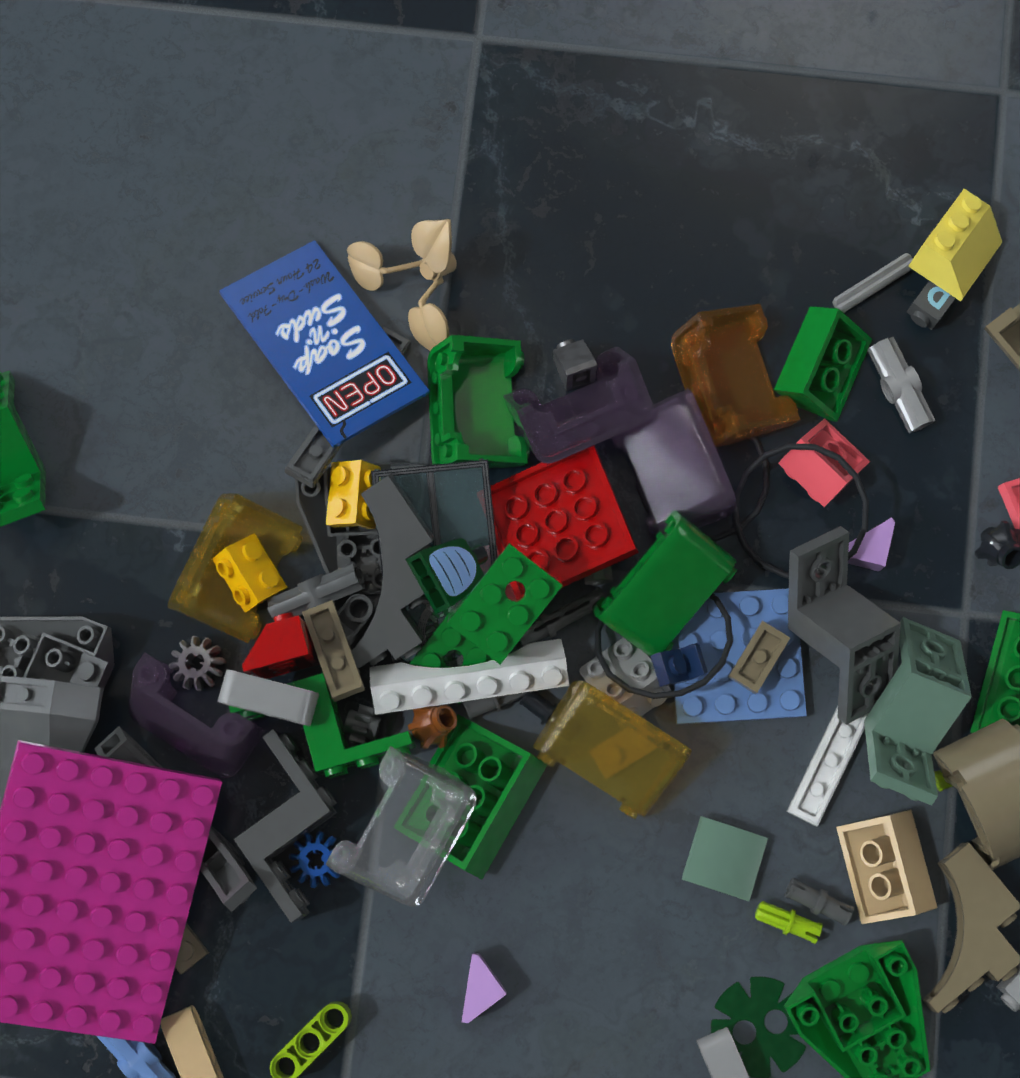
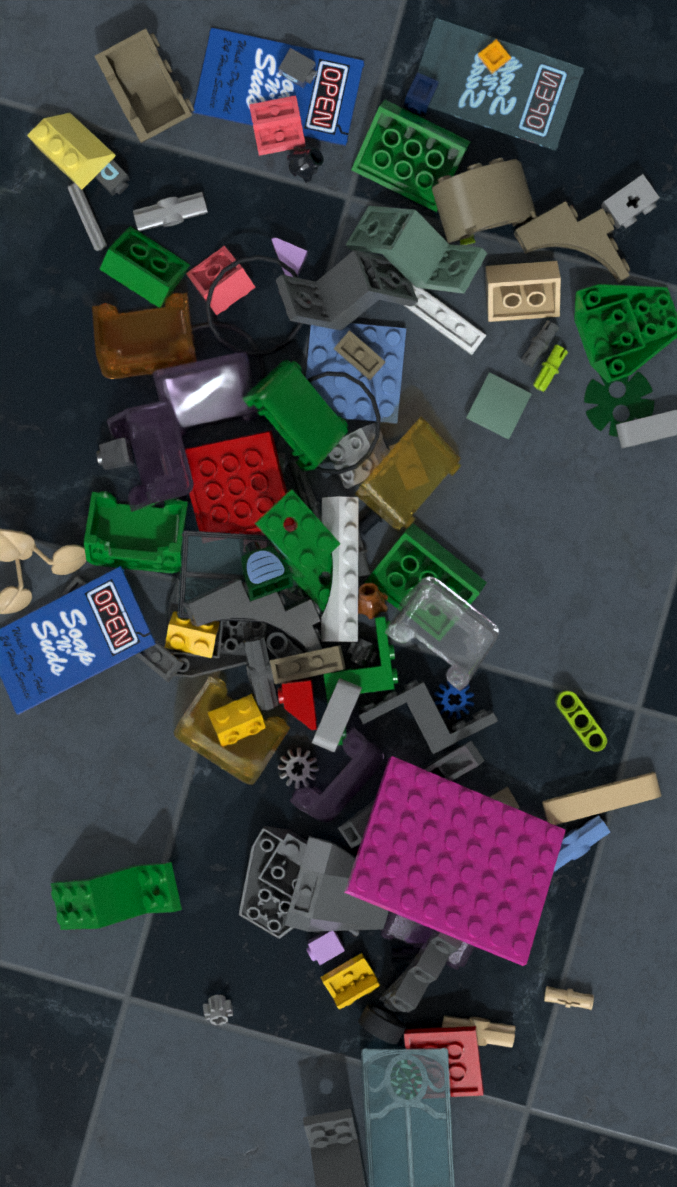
camera: 85 degrees left, 10 degrees up
lavender slope [462,952,507,1023] -> none
dark blue bracket [651,643,708,687] -> none

